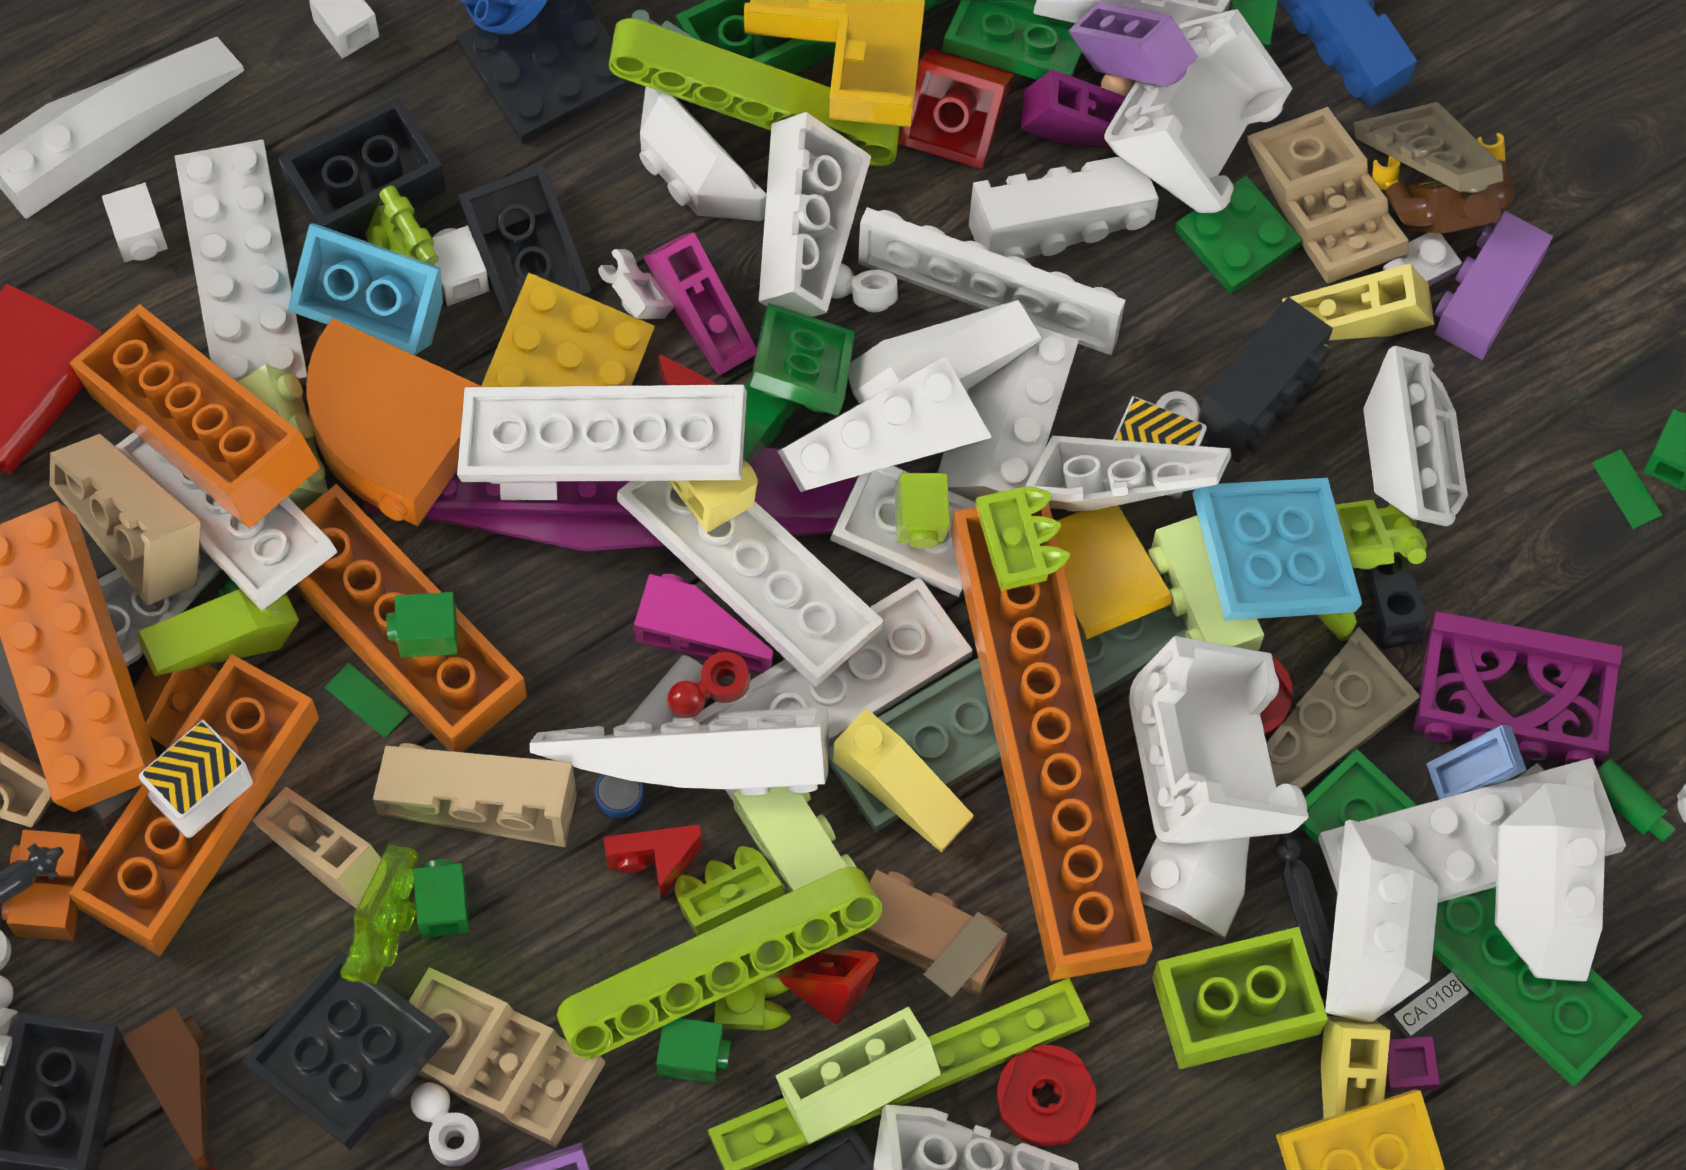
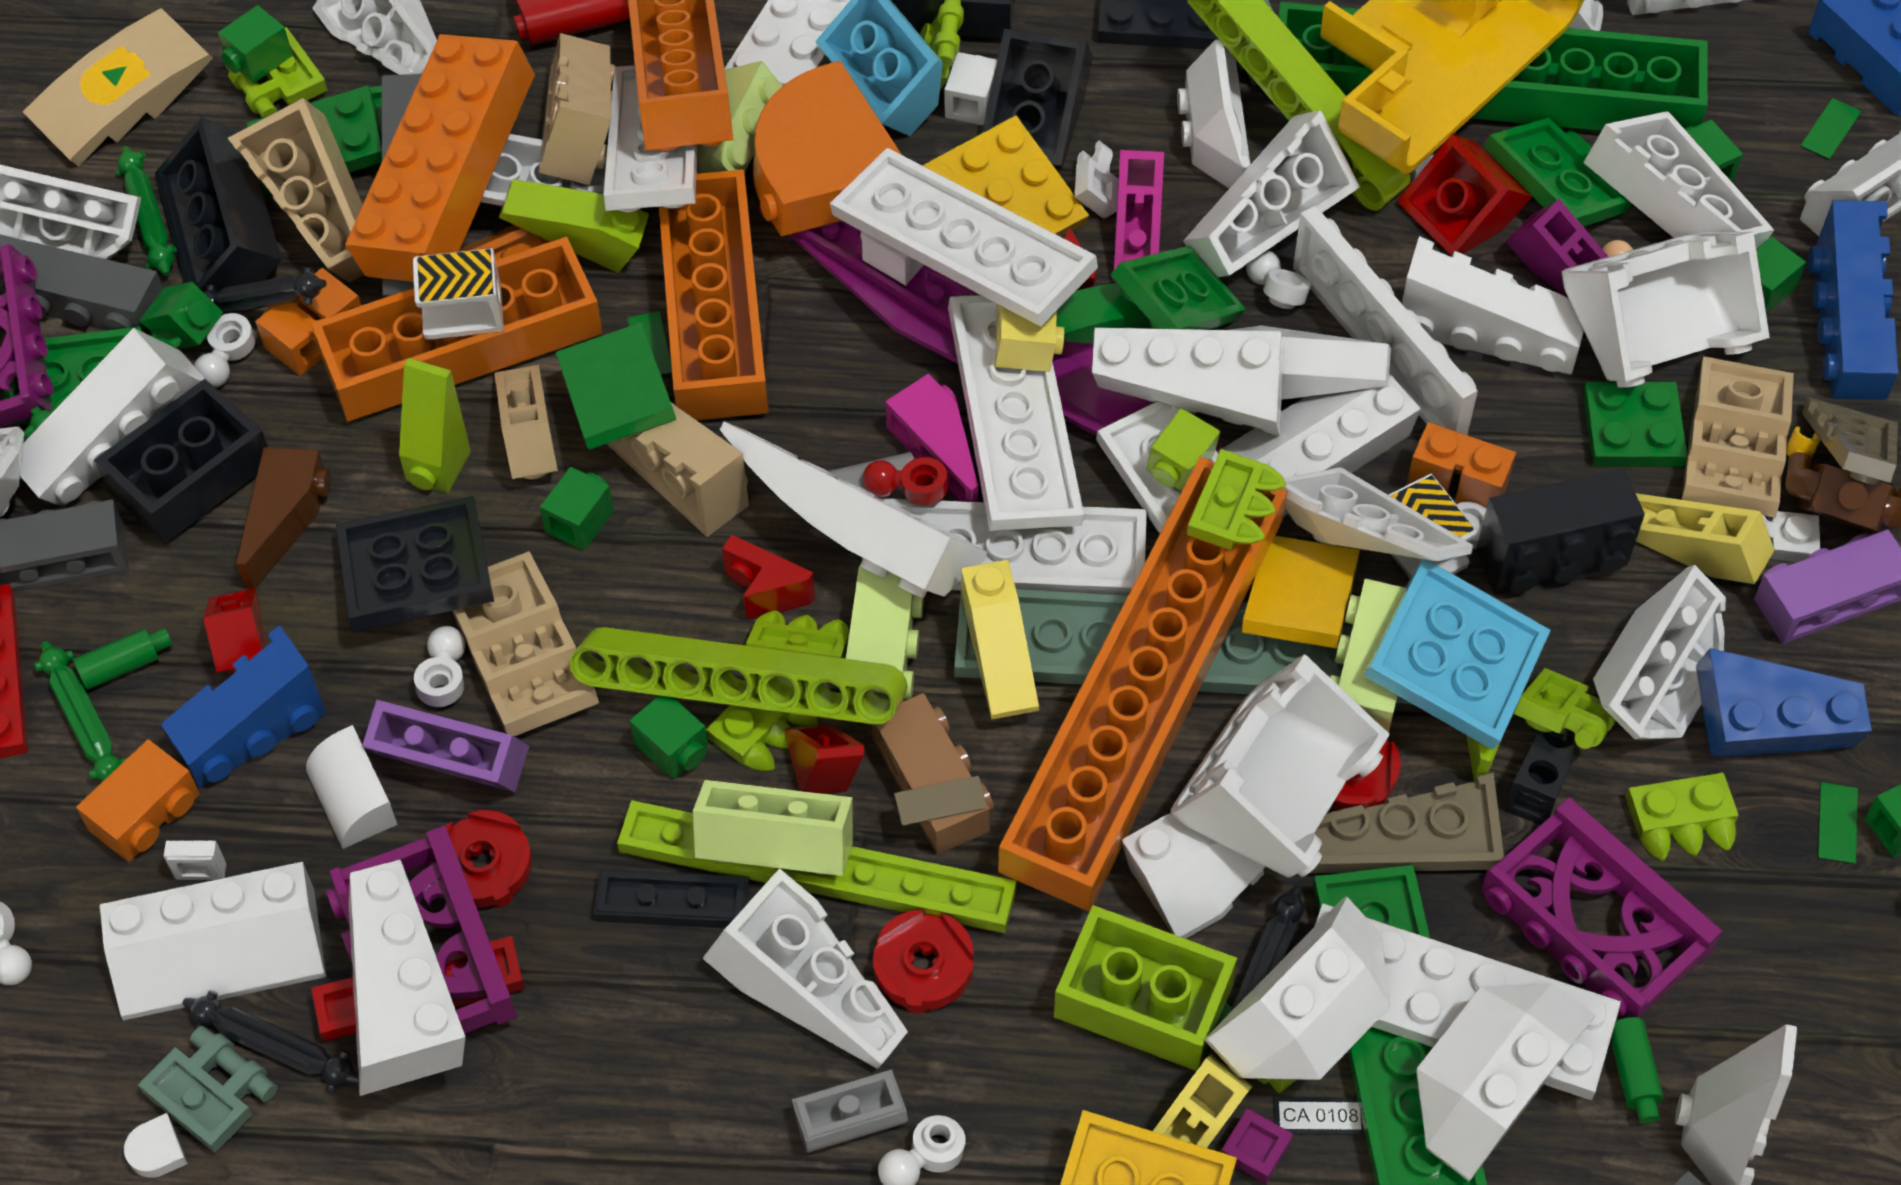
camera: 40 degrees right, 10 degrees down
clear neon green plate [341,844,419,984] -> none
green brick [386,592,458,658] -> none
flat silver tile [595,774,643,818] -> none
medium lavender brick [1069,2,1199,87] -> none
medium blue tile [1426,725,1526,800] -> none
none -> lime slope [399,358,471,494]
none -> green tile [556,322,676,450]
none -> orange piece [1407,422,1516,508]
none -> lime plate [1625,773,1739,862]
none -> blue wedge [1696,648,1872,758]

